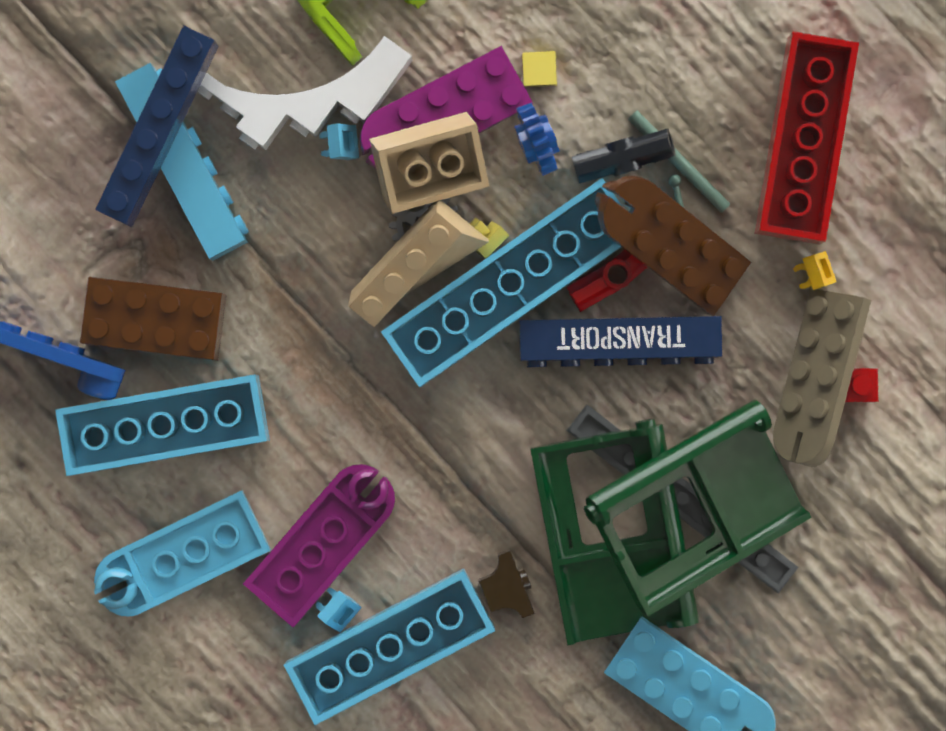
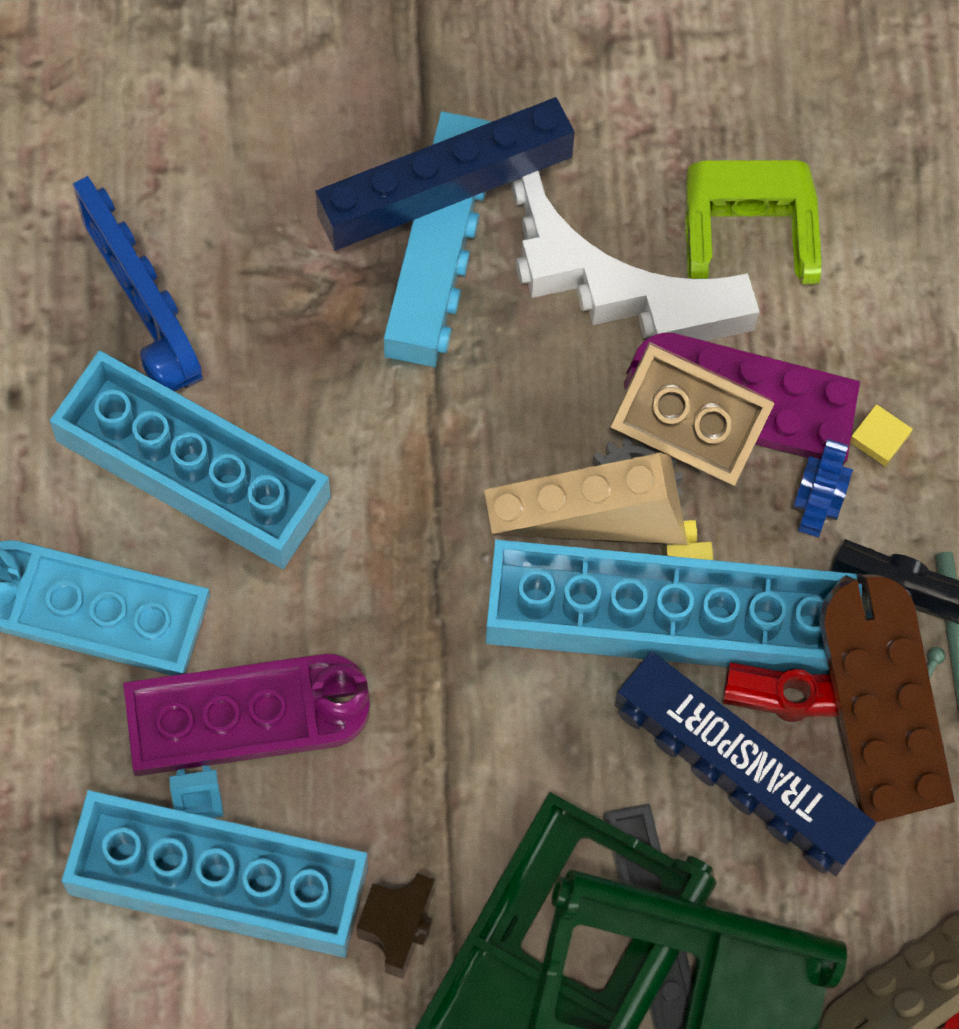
camera: 35 degrees right, 20 degrees down
reddish brown brick [80,276,227,361] -> none
medium azure tile [319,123,359,160] -> none

